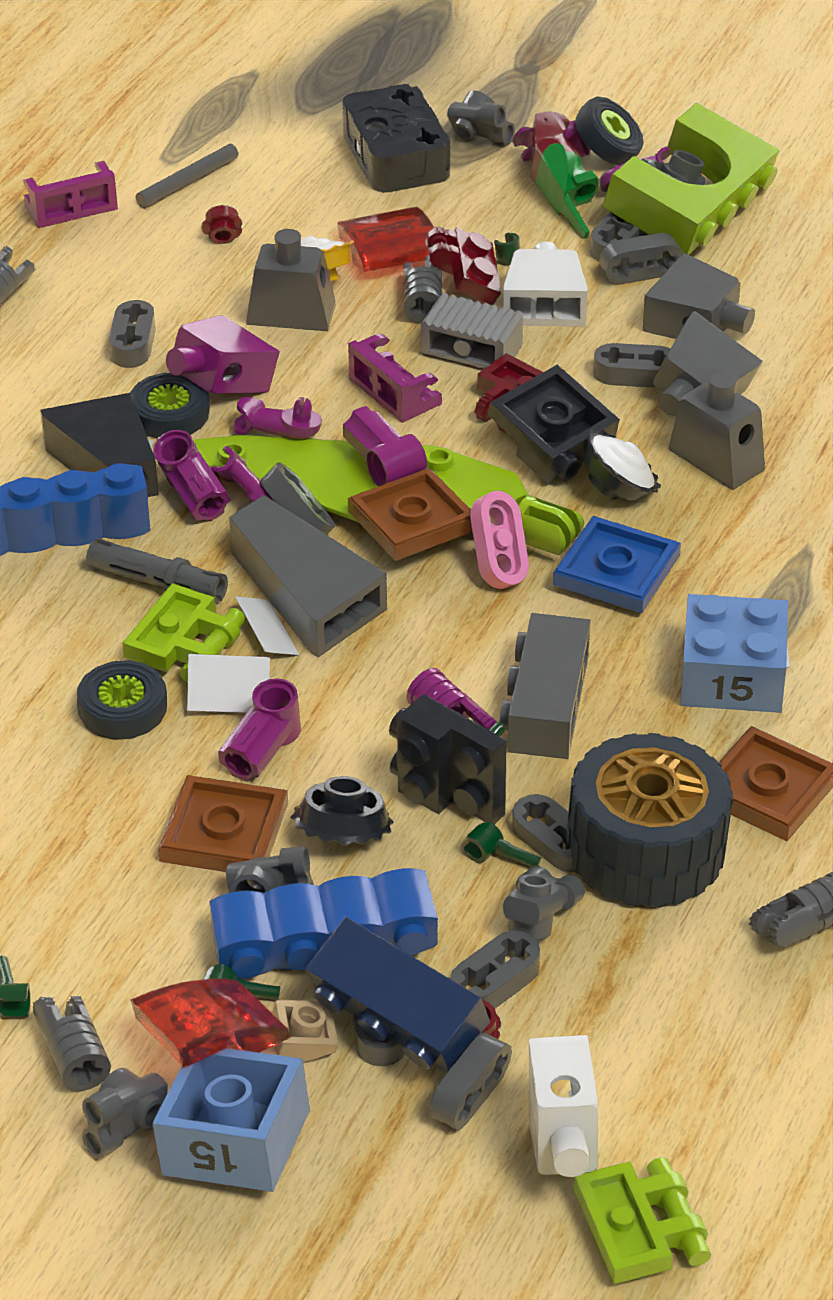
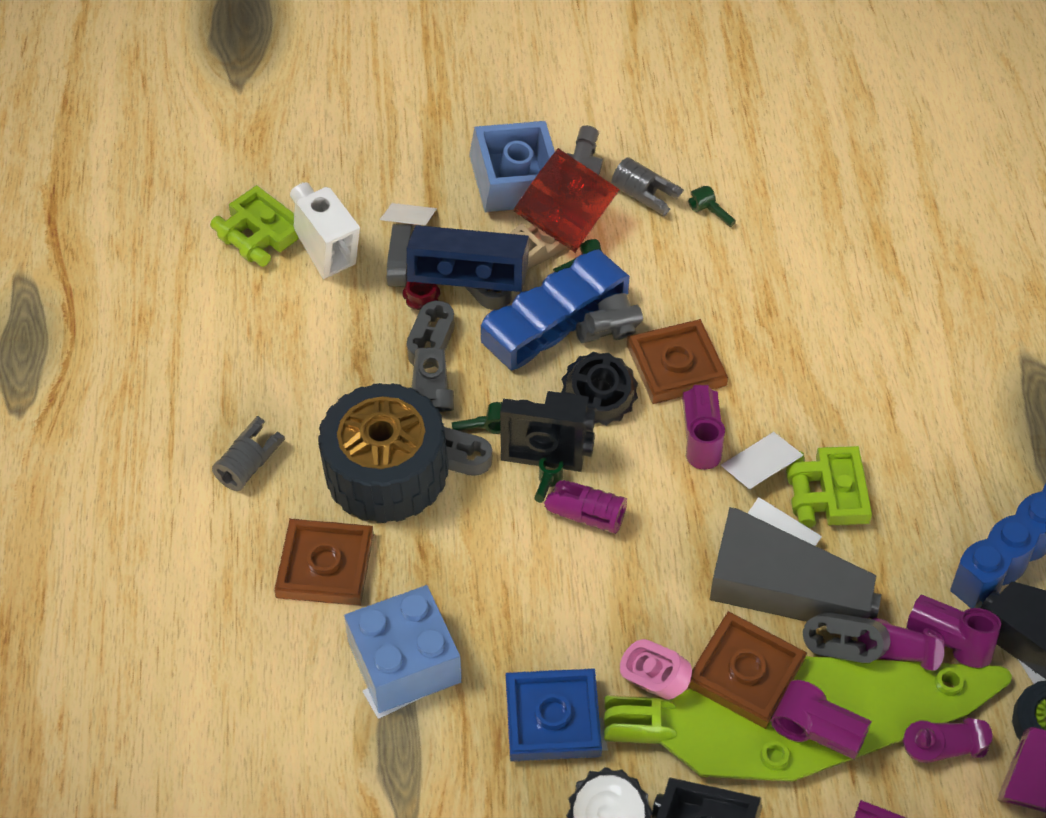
camera: 150 degrees right, 10 degrees up
black bush [77,660,167,739] -> none
dark grey pin [86,538,228,604] -> none
dark grey brick [500,613,591,759] -> none
none -> white sticker [380,203,437,226]

